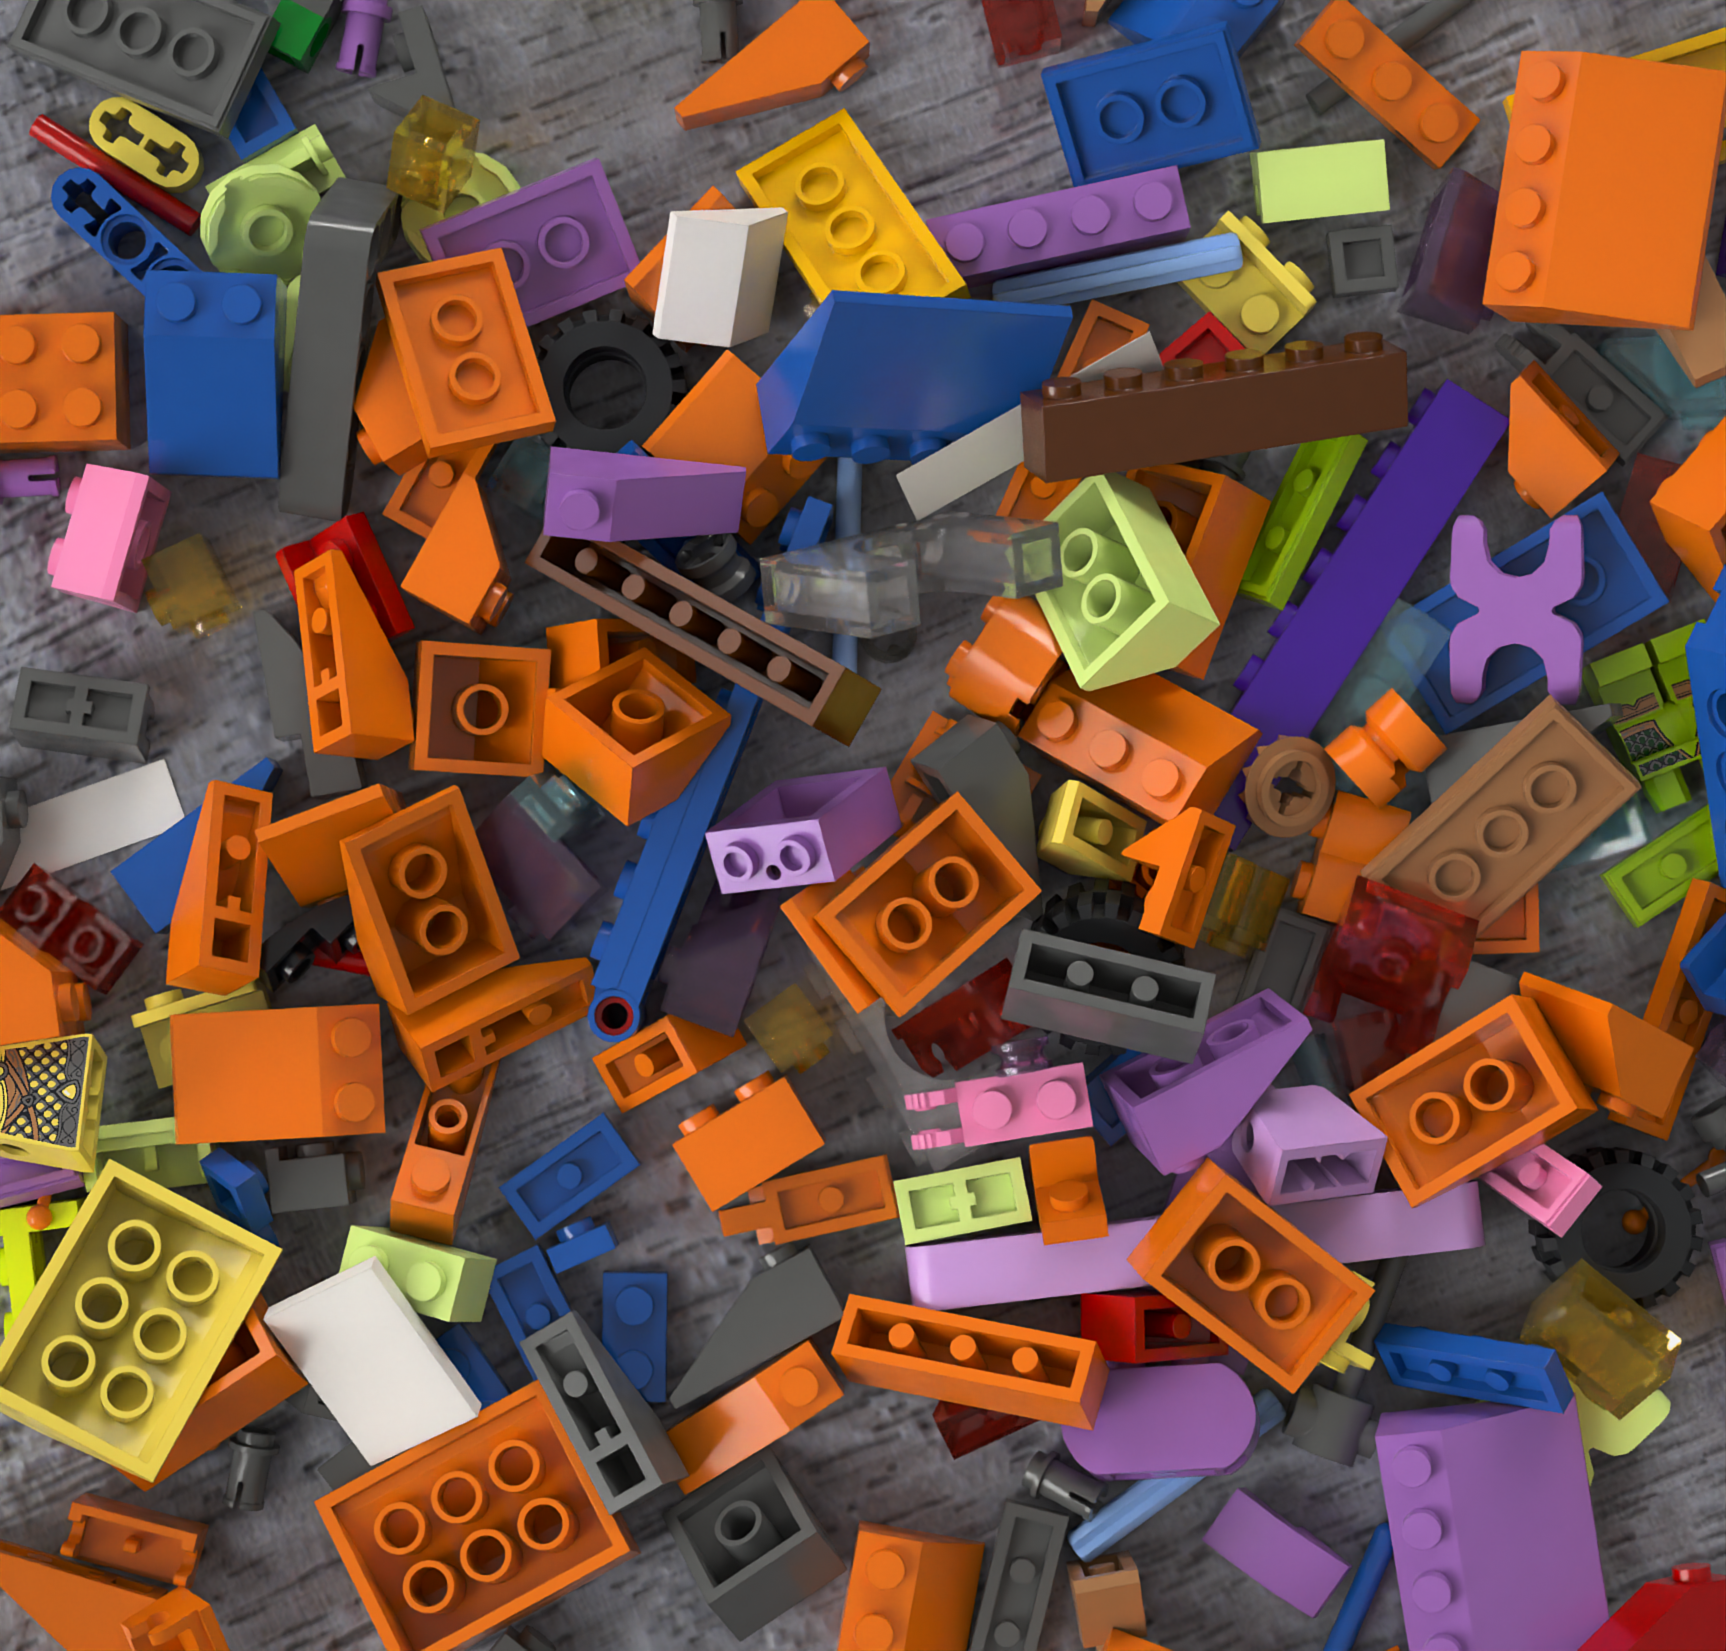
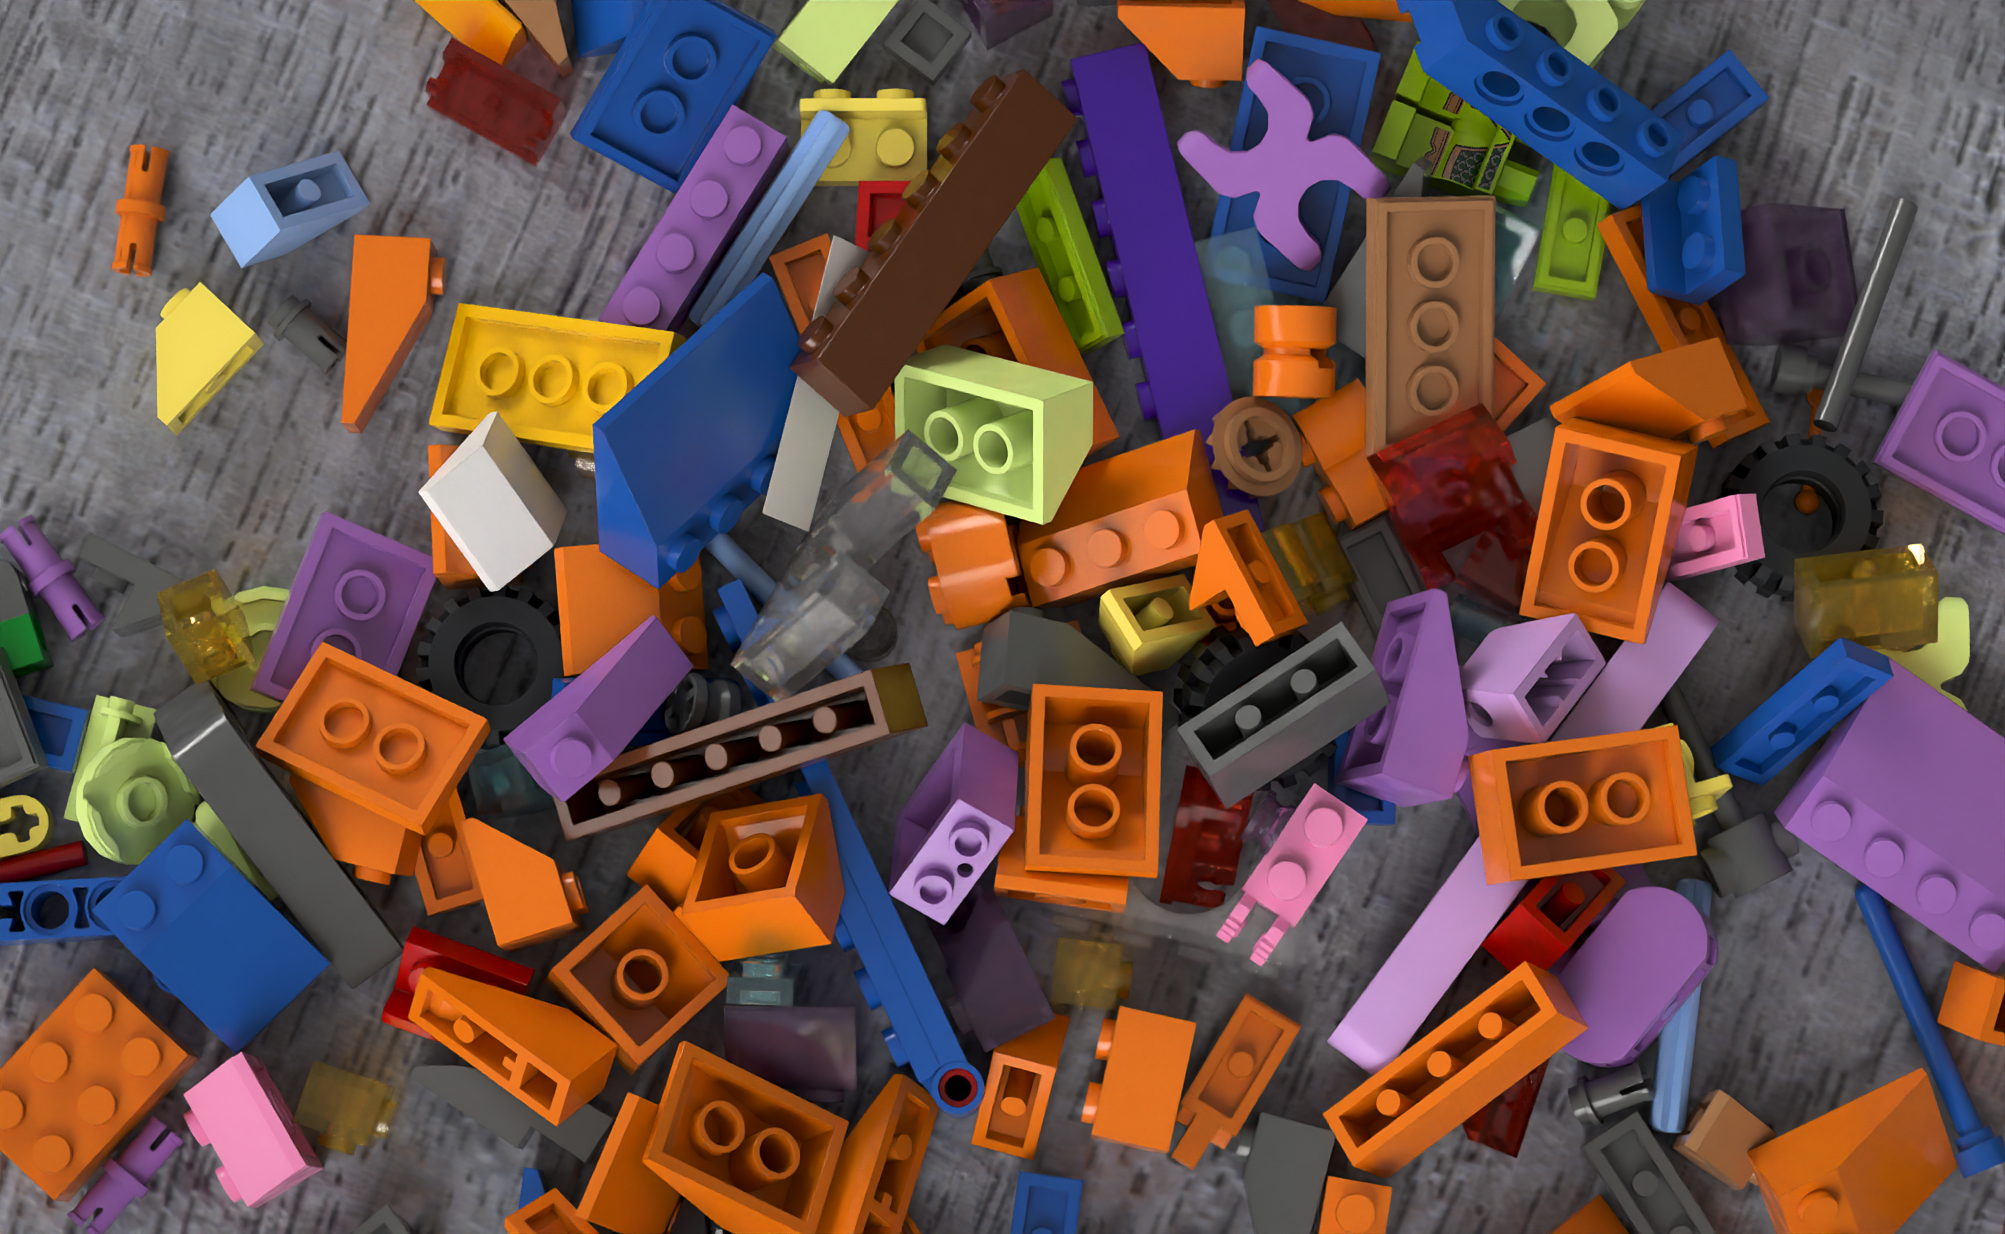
camera: 40 degrees left, 5 degrees down
yellowish green hinge [893,1157,1033,1246] -> none
orange slope [1029,1136,1109,1246] -> none
medium lavender slope [1201,1487,1353,1618] -> none

